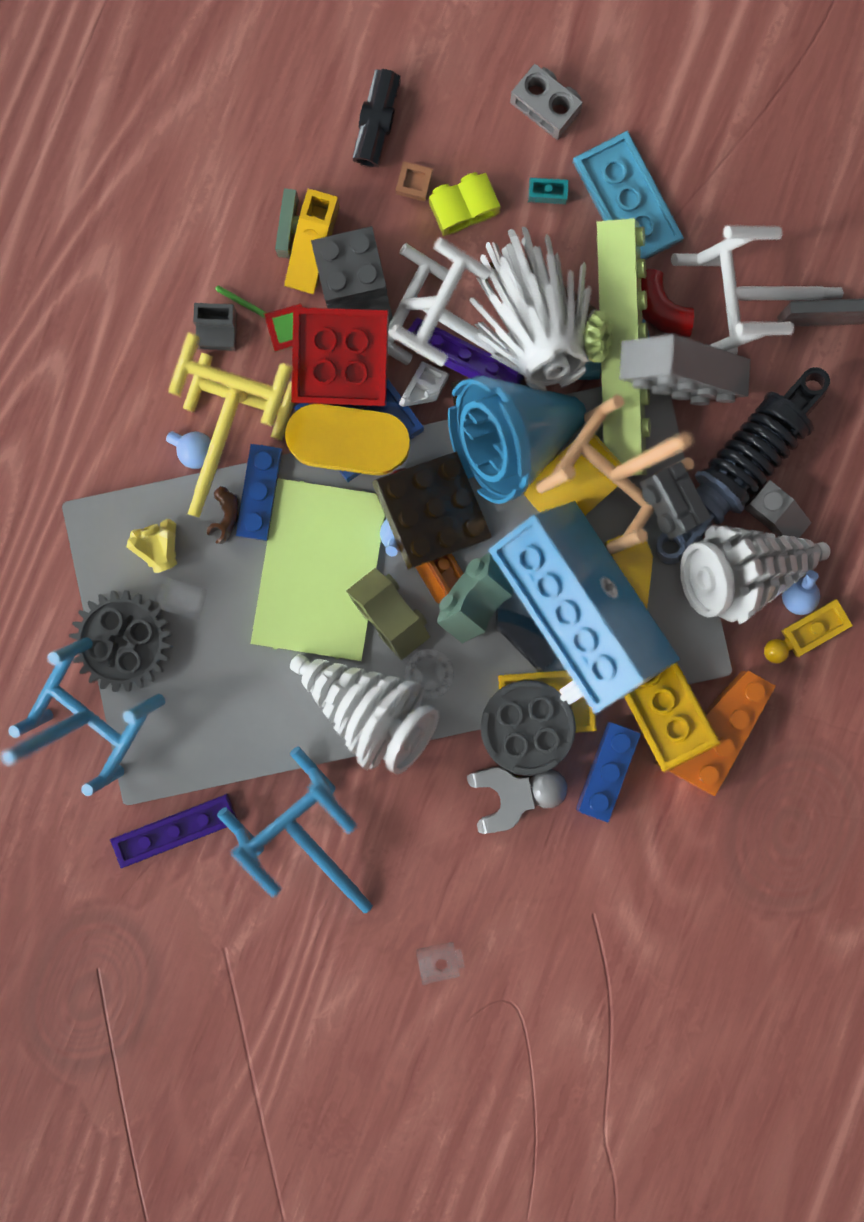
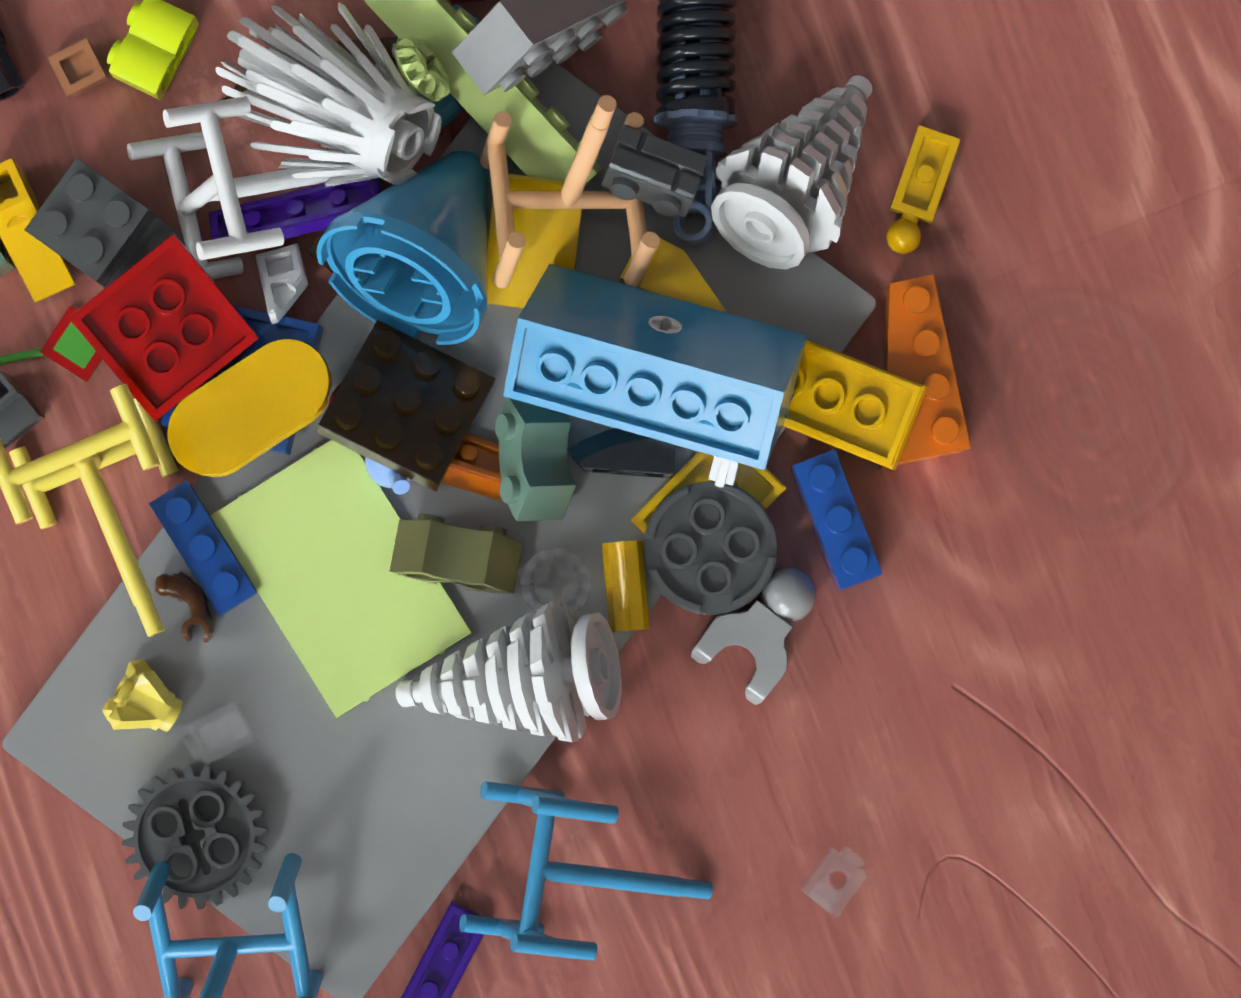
camera: 45 degrees left, 0 degrees up
light blue piece [166,431,211,469] -> none
light grey slope [744,480,812,538] -> none
light blue piece [782,570,821,615] -> none
none -> yellow axle [602,540,650,632]

